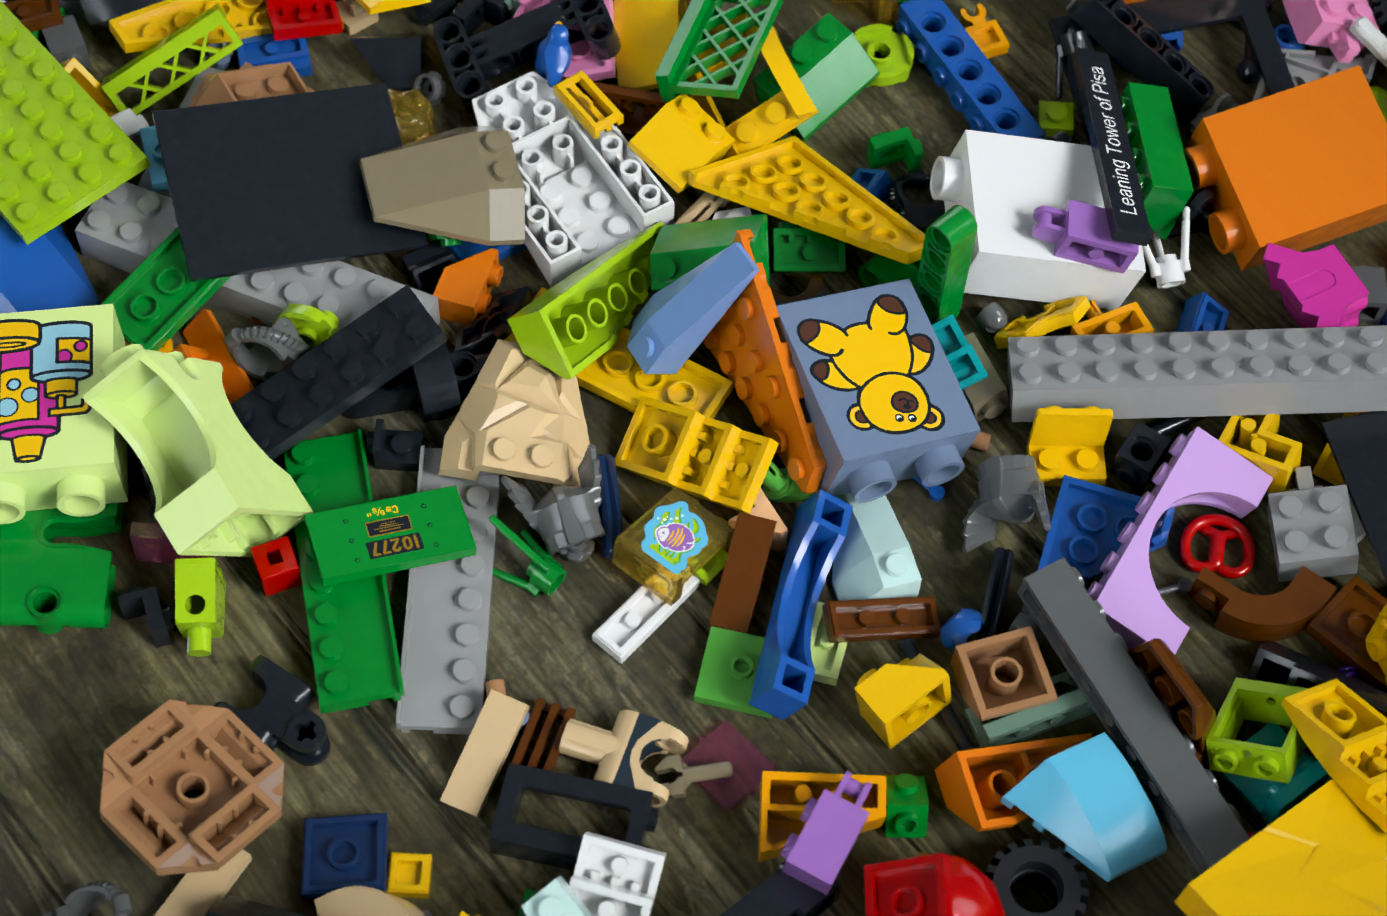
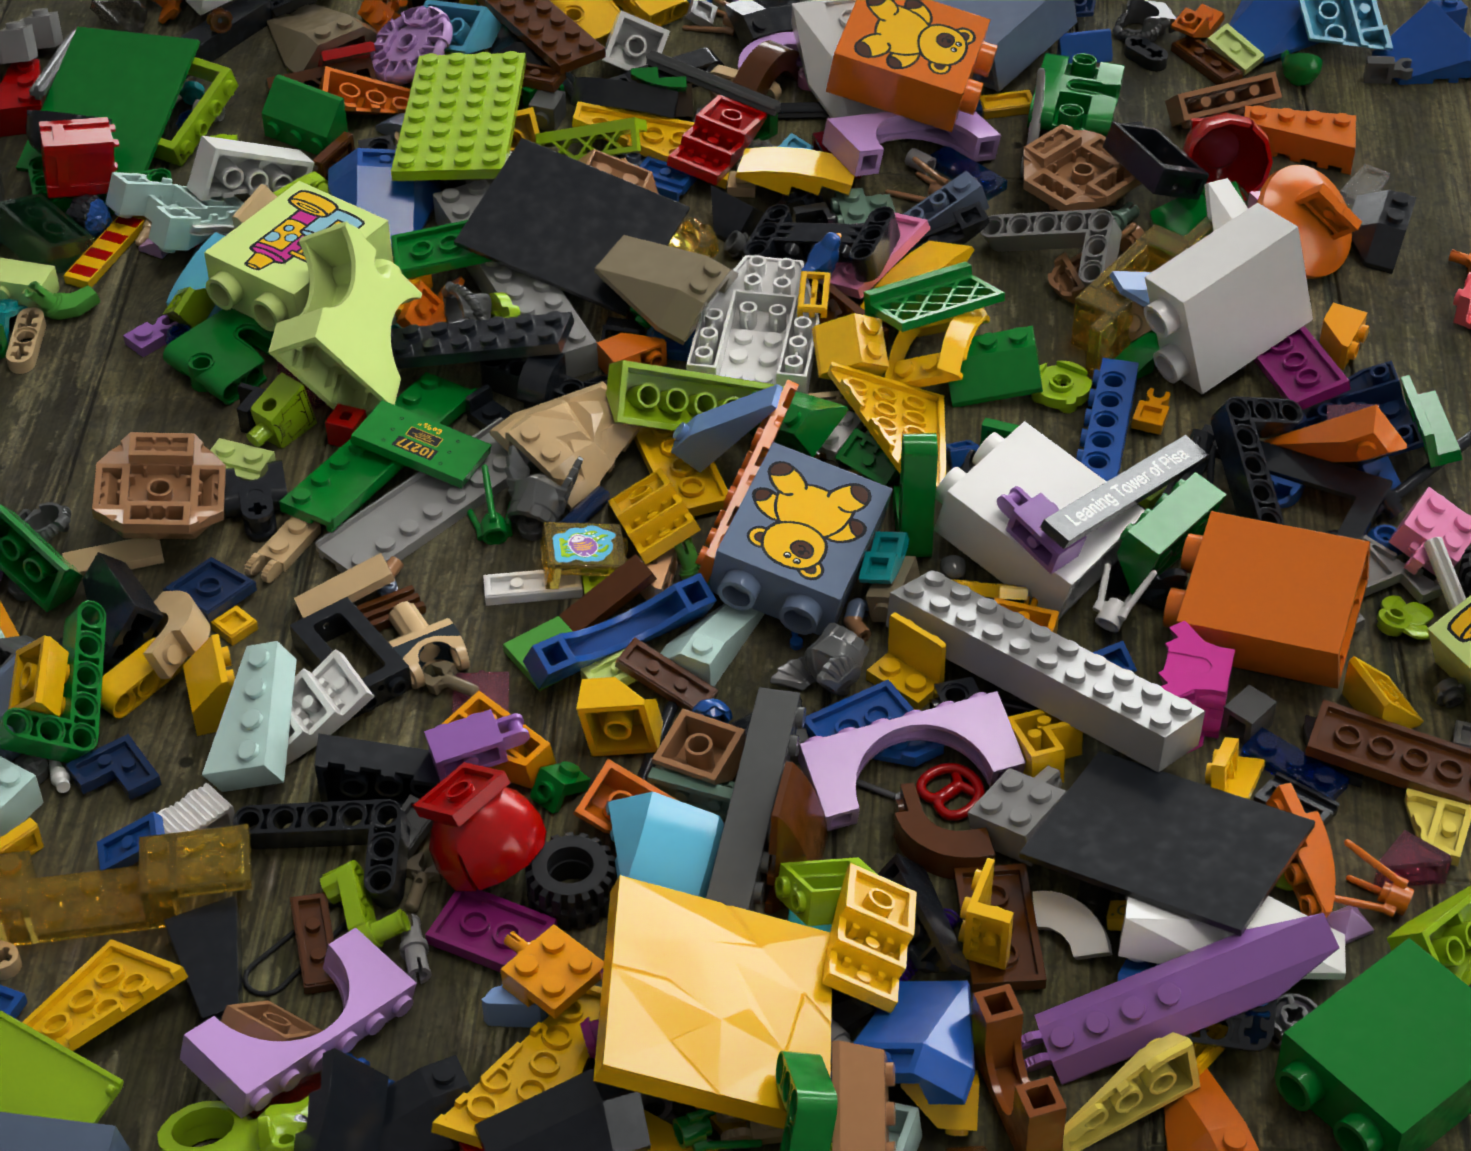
camera: 45 degrees right, 15 degrees down
none -> yellowish green plate [210,438,276,481]
none -> tan hinge [244,516,321,584]

